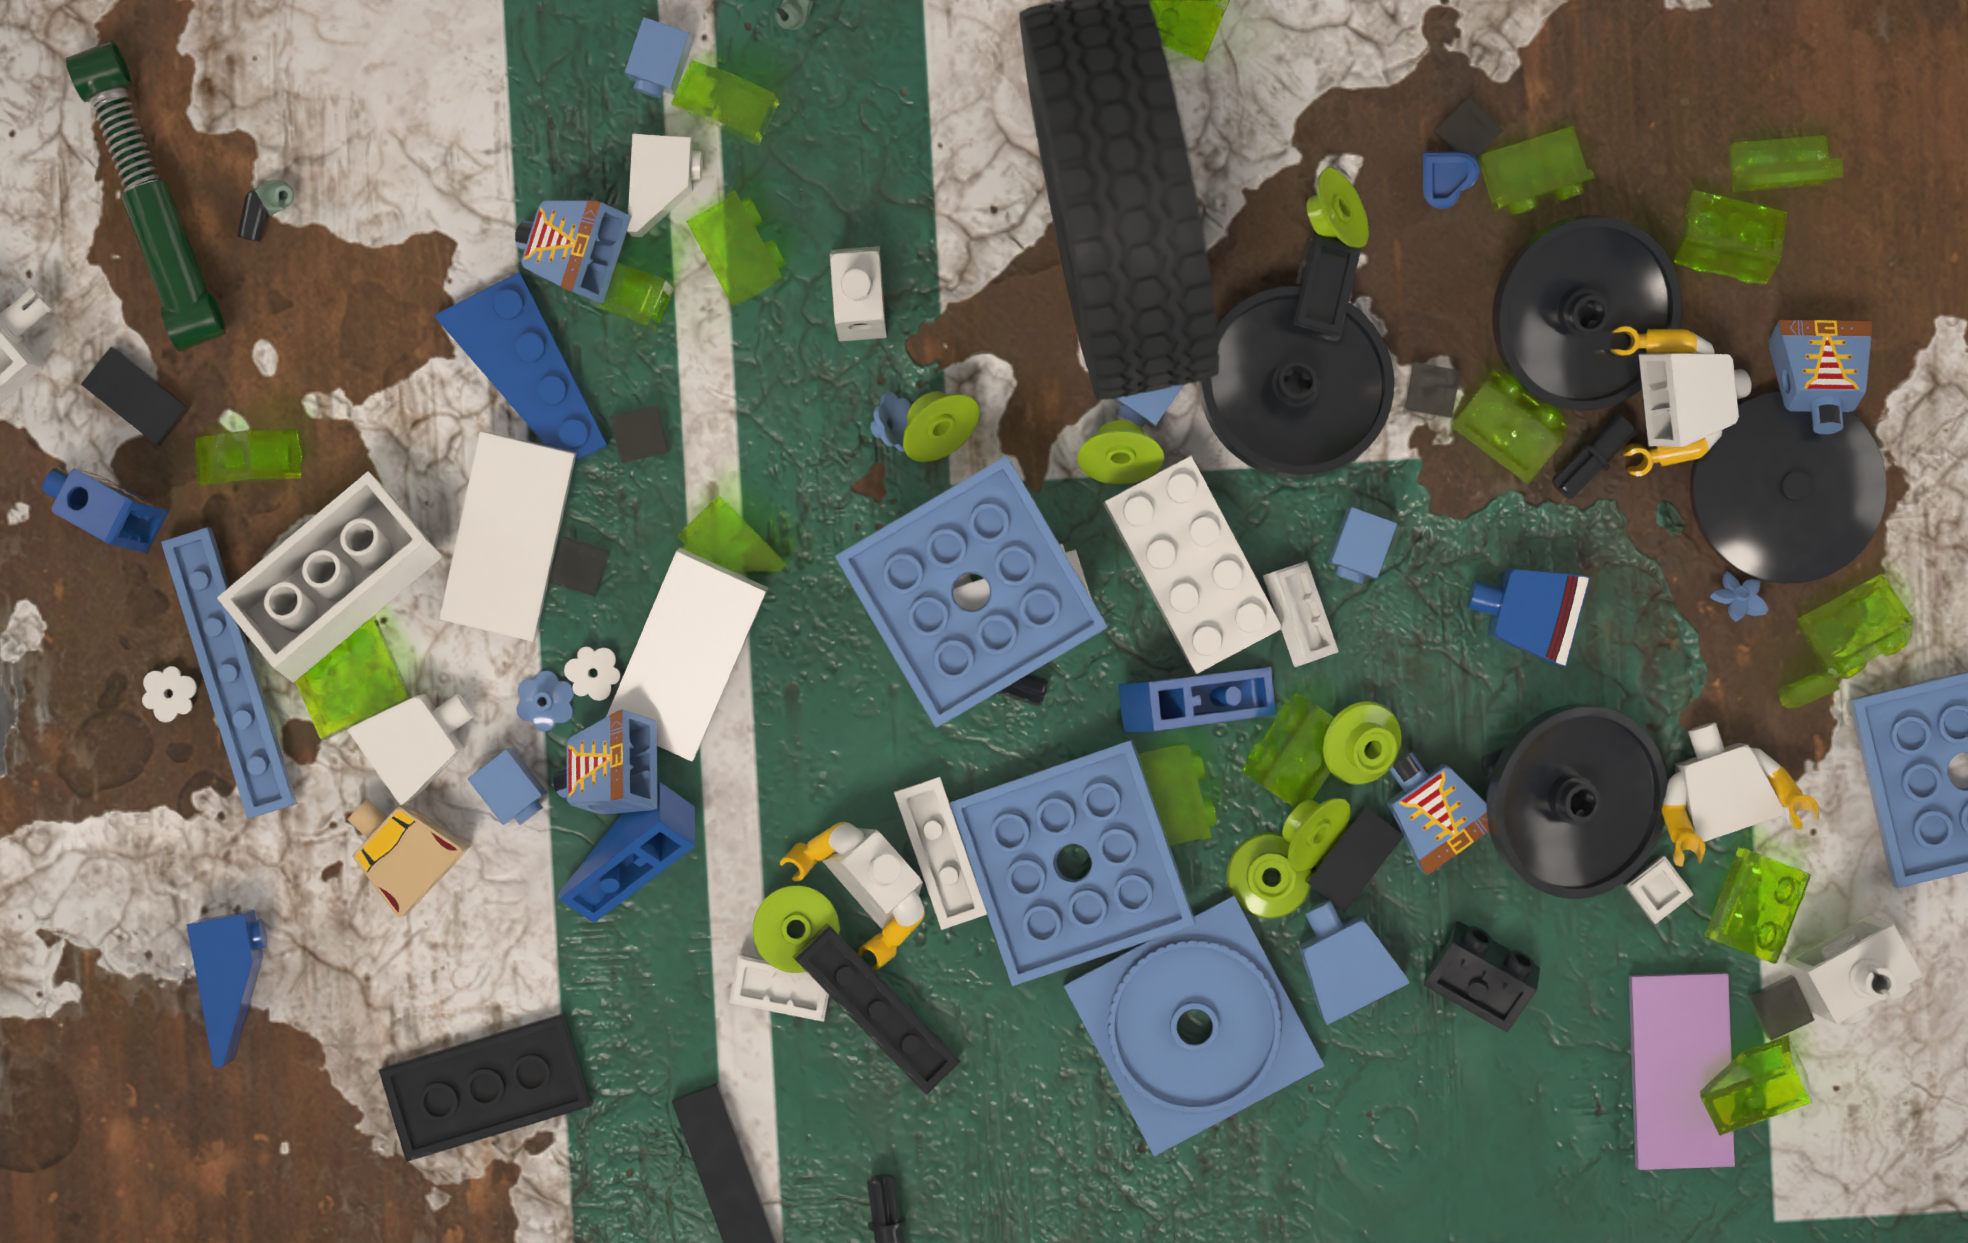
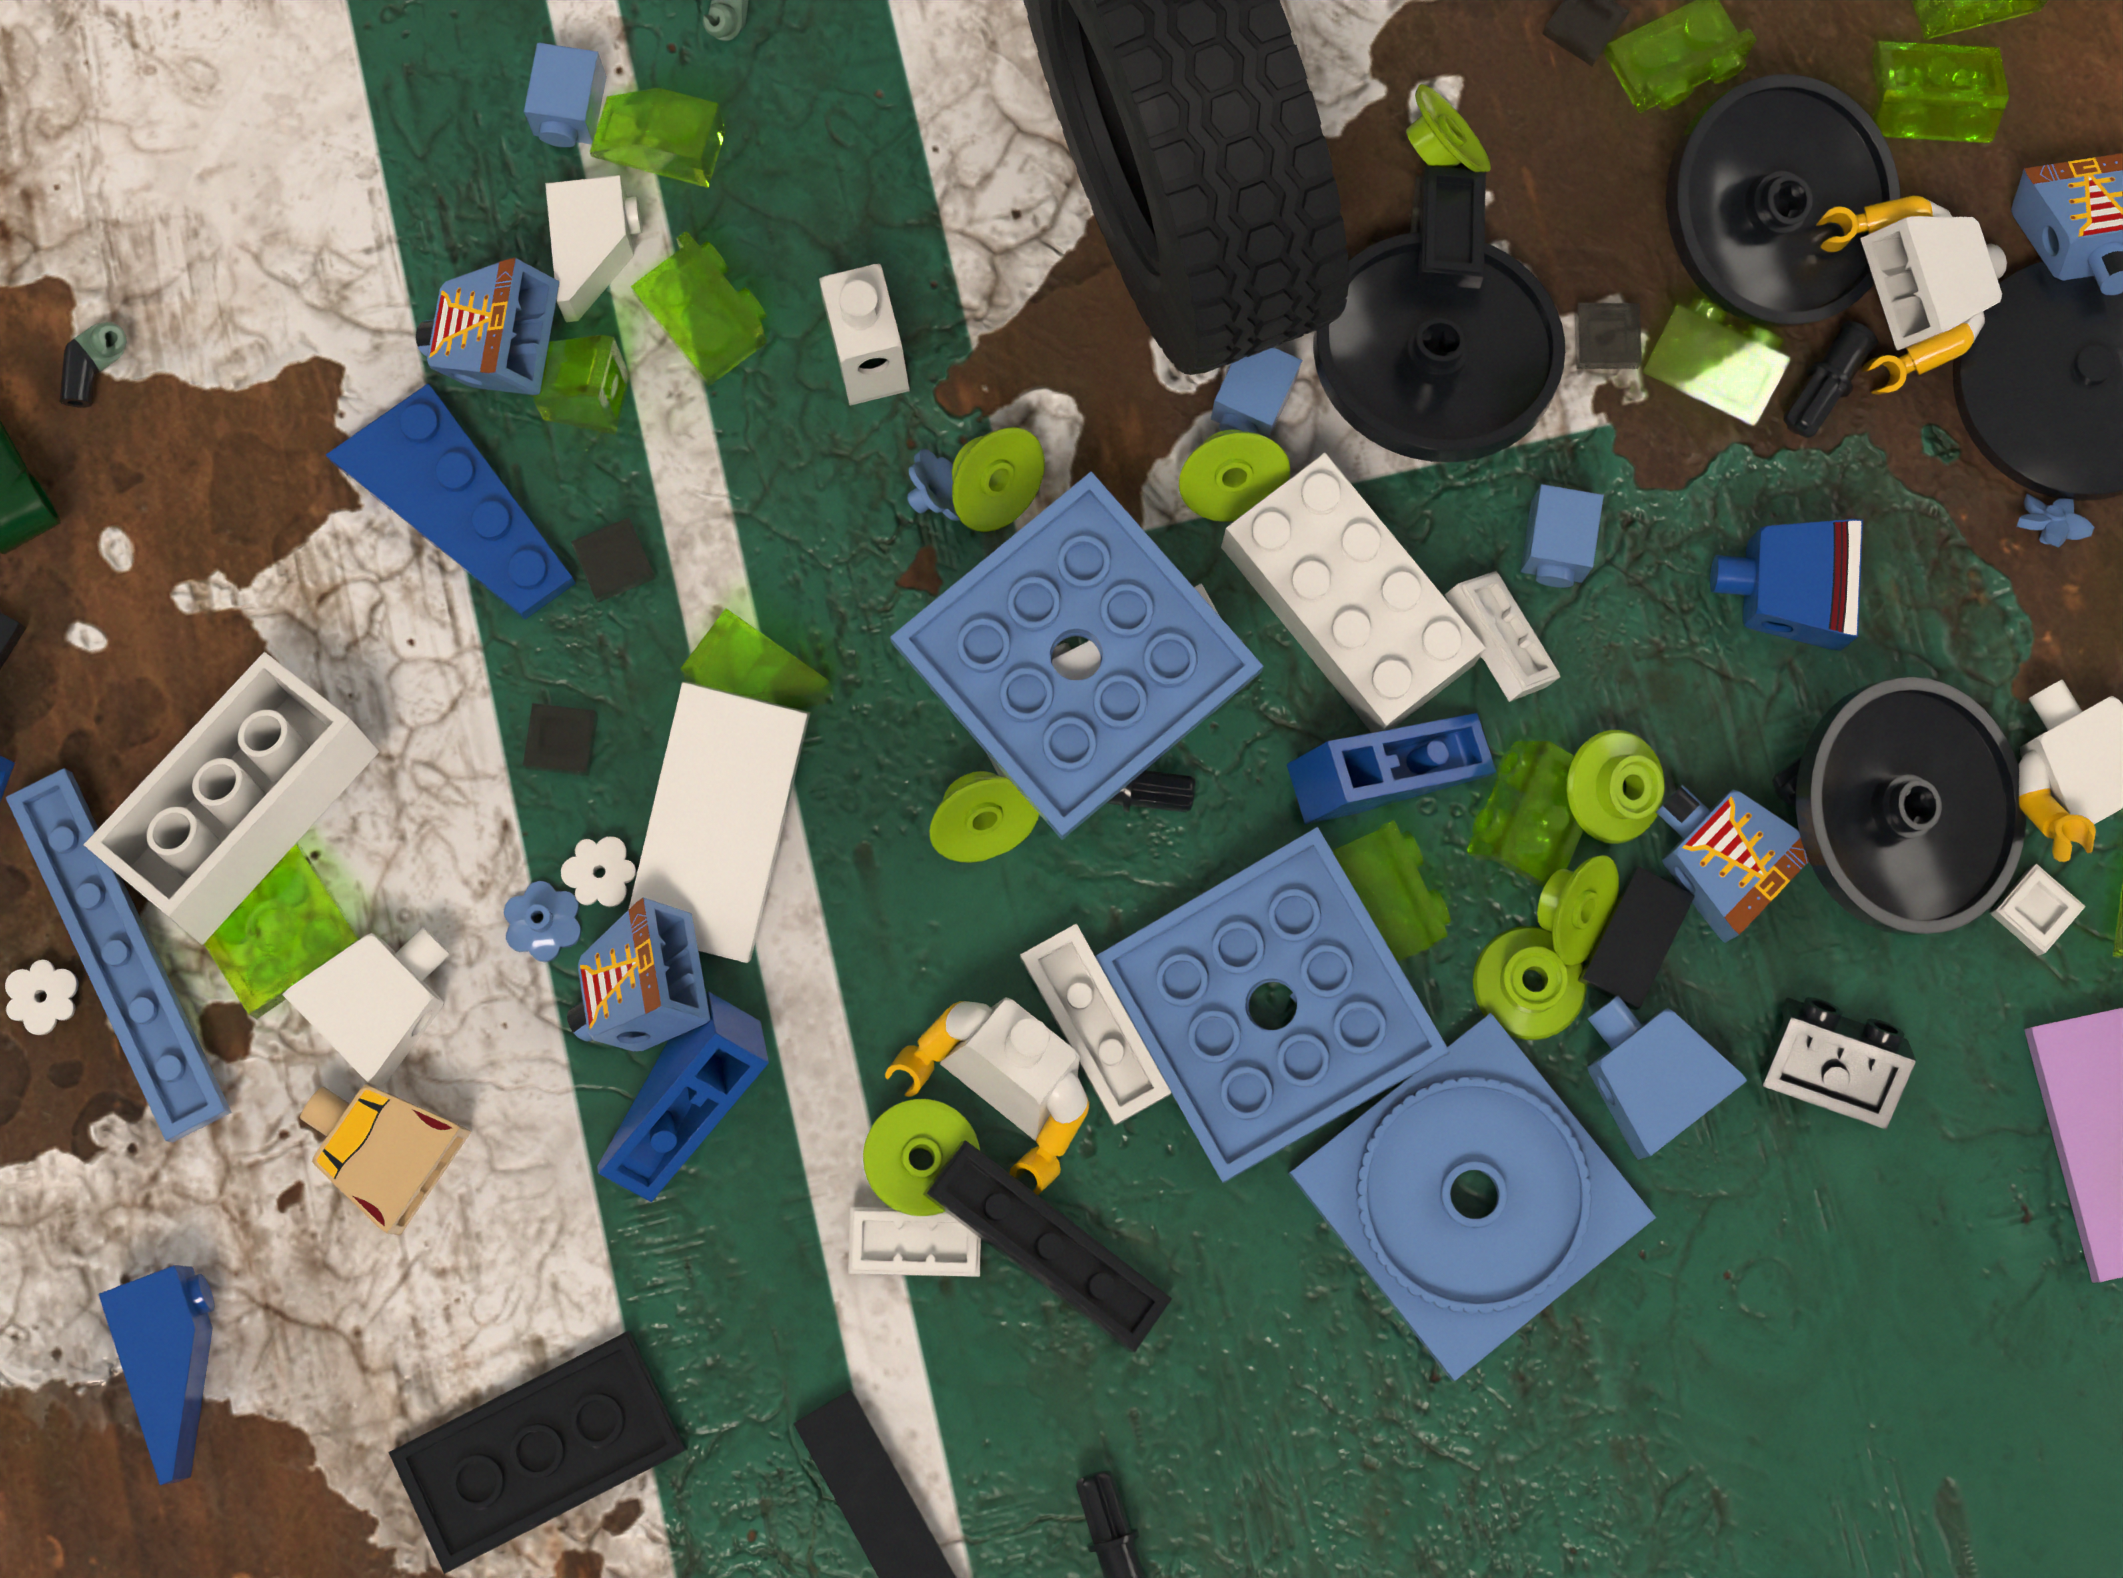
camera: 15 degrees left, 10 degrees down
clear neon green slope [195,430,302,486] -> none
white tile [439,430,577,642] -> none
medium blue brick [468,747,548,825] -> none
blue tile [1423,151,1481,209] -> none
none -> lime piece [929,771,1039,863]

